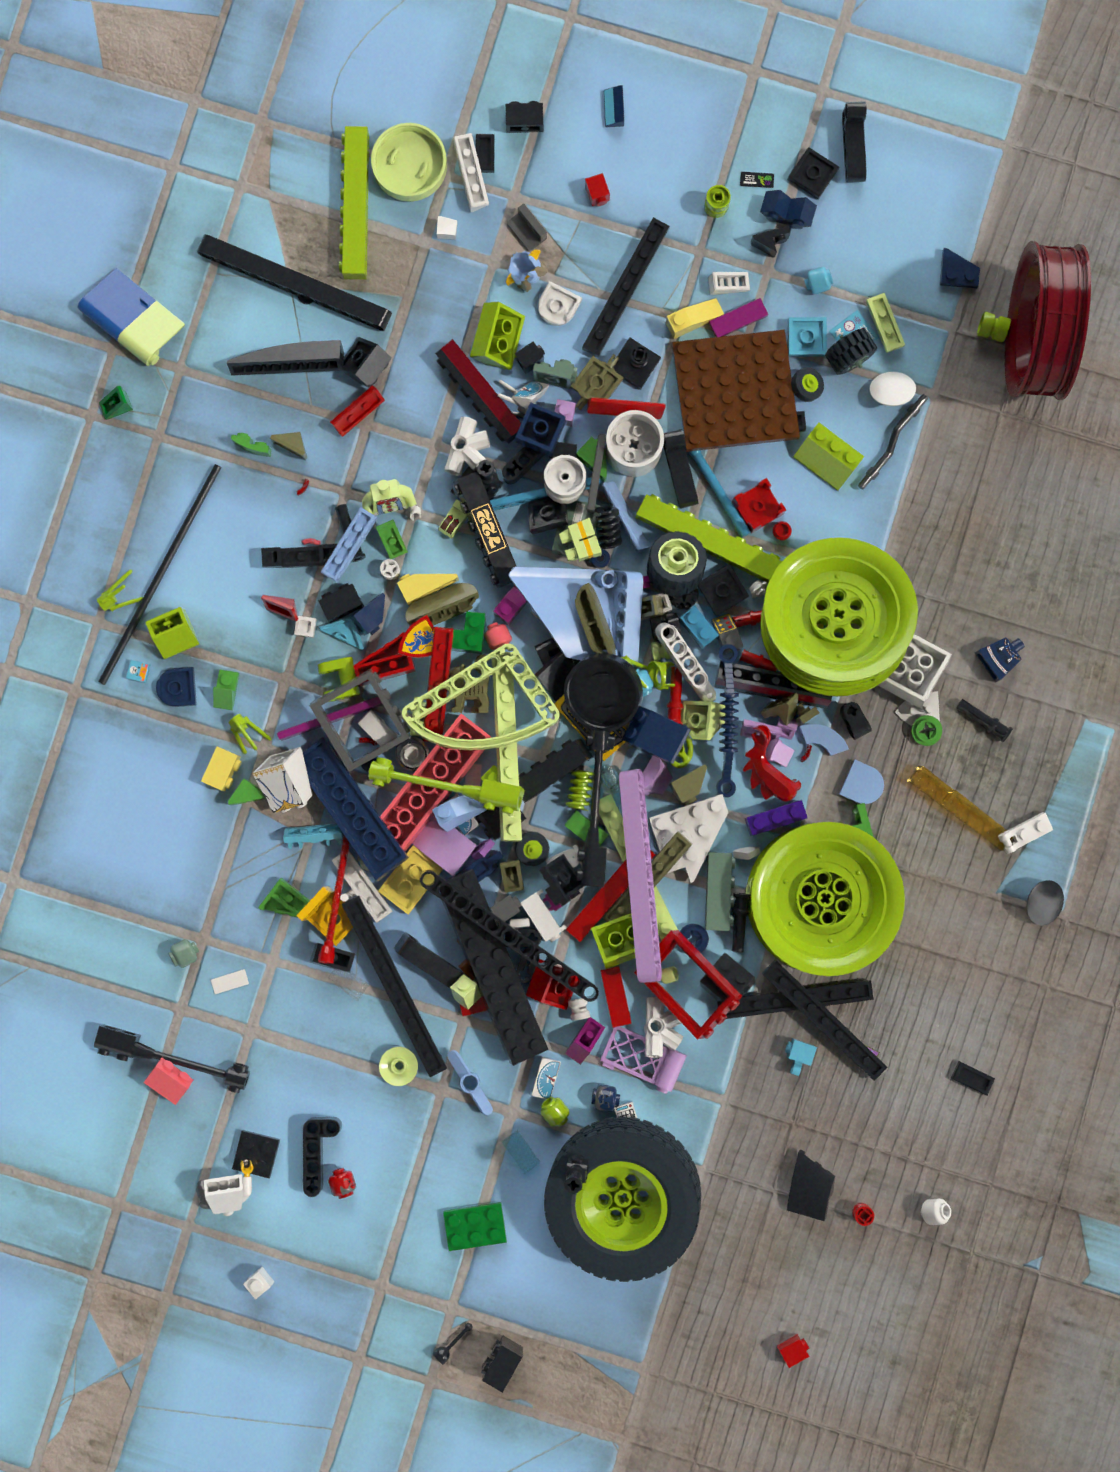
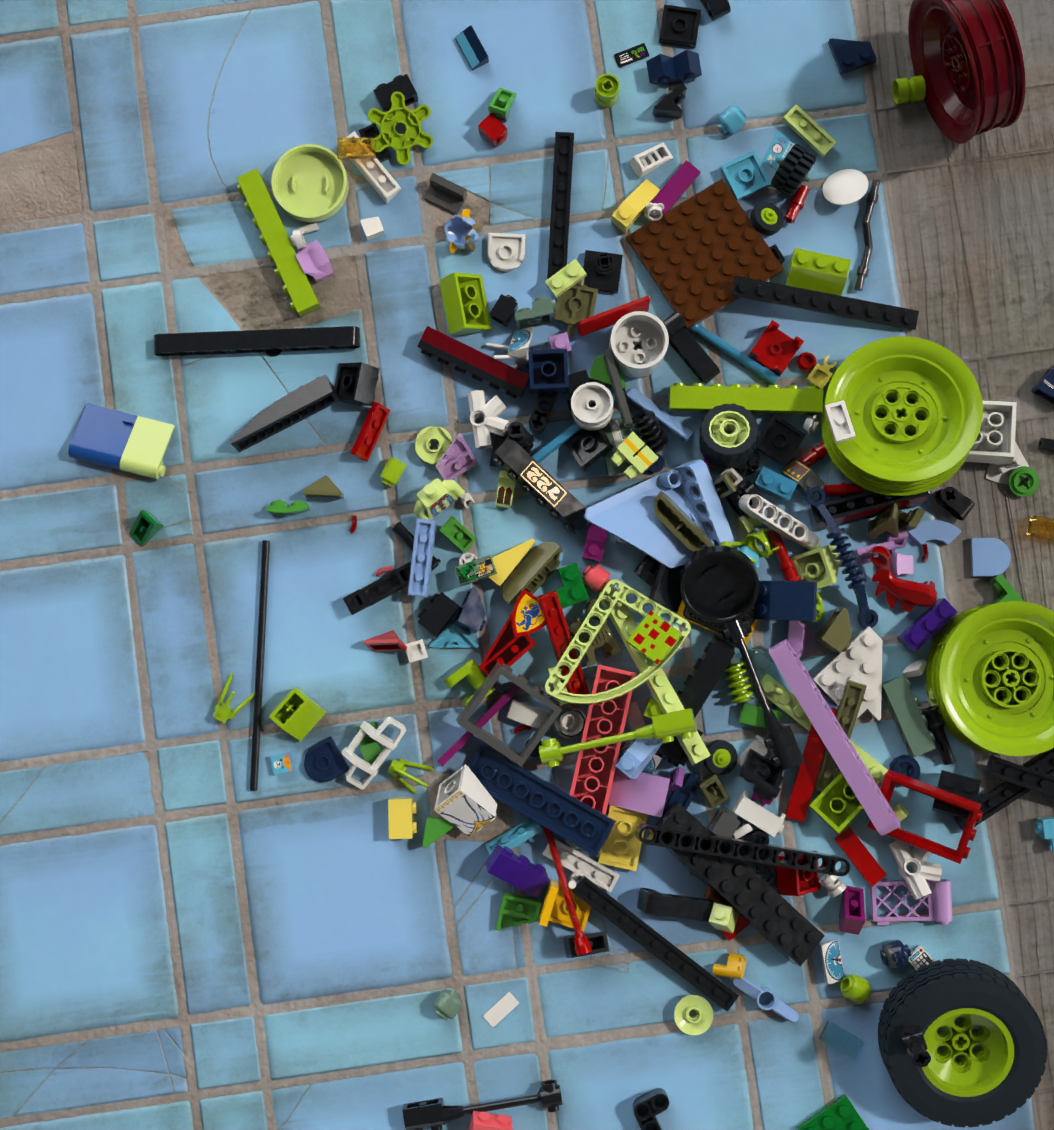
camera: 20 degrees left, 0 degrees up
none -> white plate [290,222,319,249]
none -> lavender slope [295,240,333,282]
none -> clear yellow plate [337,138,376,159]
none -> white bar [341,717,406,790]
none -> lime plate [368,91,433,165]
none -> lime brick [379,456,407,487]
none -> yellowish green plate [415,426,453,465]
none -> lavender wing [436,433,478,480]
none -> tile [454,555,497,586]
none -> dark purple brick [485,845,549,898]
none -> bright green slope [488,87,517,122]
none -> yellowish green plate [545,259,587,298]
none -> lime tile [627,610,682,665]
none -> white plate [644,203,665,221]
none -> yellow piece [713,953,747,979]
none -> black plate [731,276,919,330]
none -> red pin [784,185,810,224]
none -> light yellow plate [805,356,837,389]
none -> white plate [824,400,856,444]

